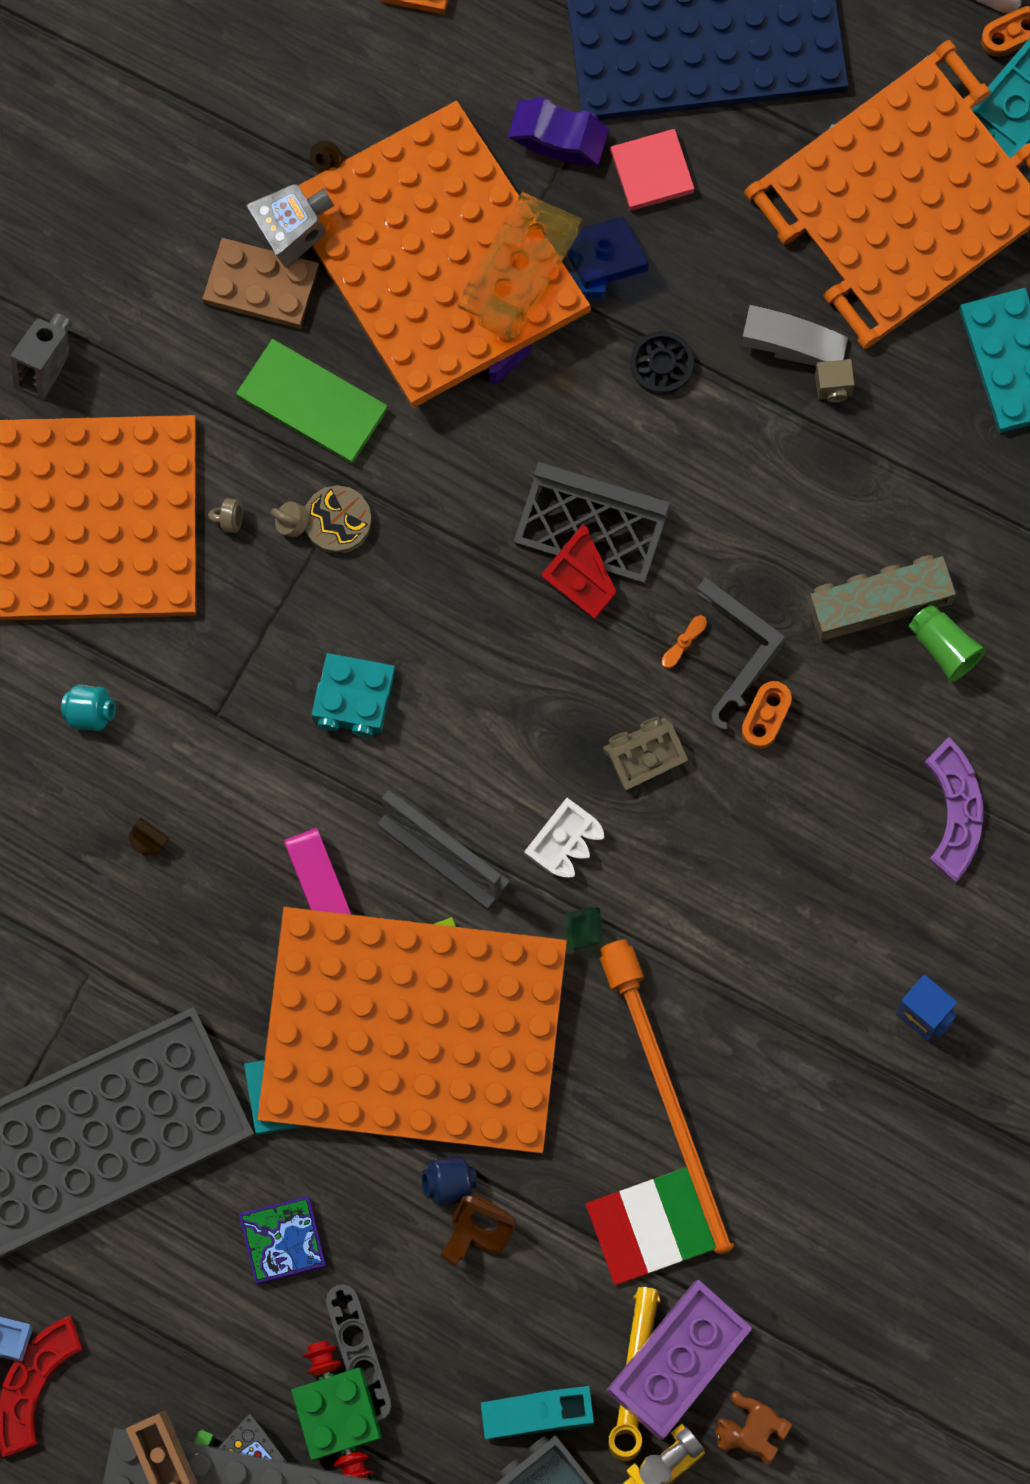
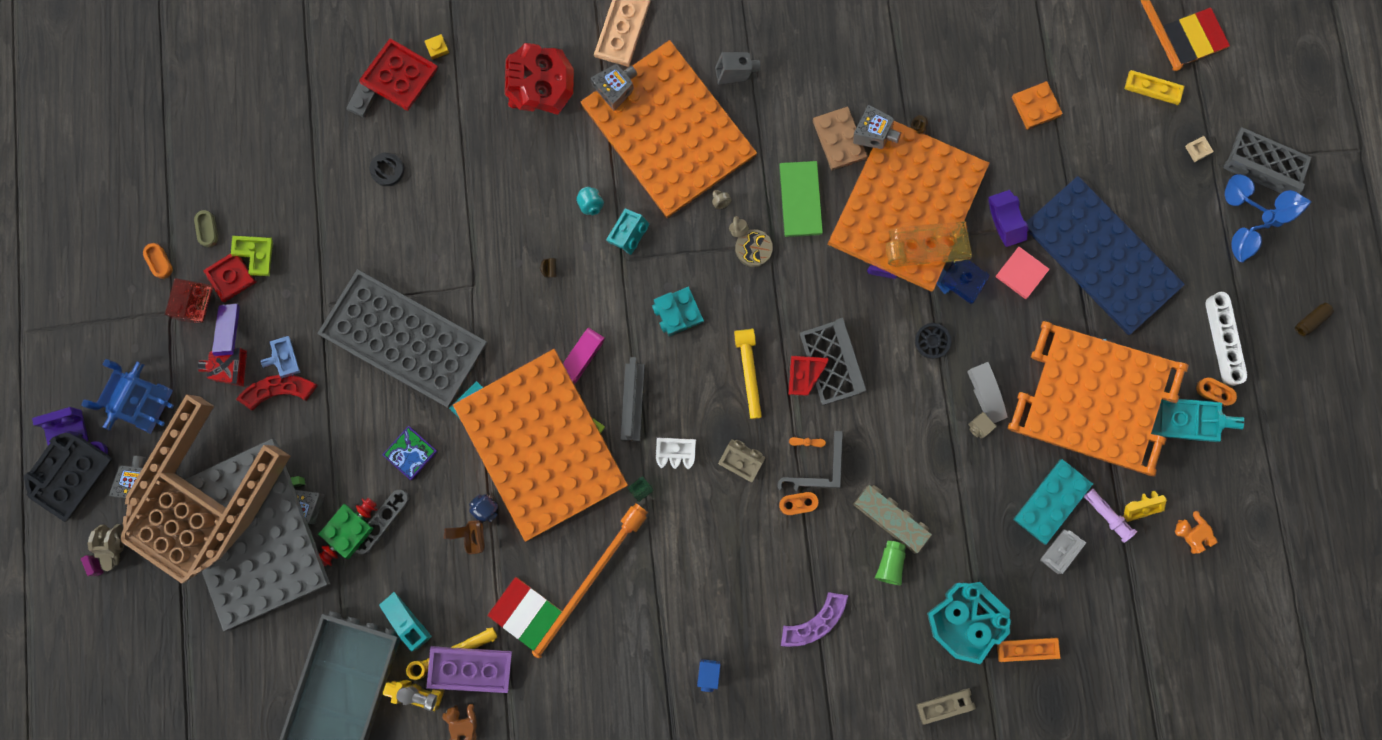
camera: 55 degrees right, 5 degrees up
none -> teal bracket [606,209,649,255]
none -> yellow piece [734,329,762,419]

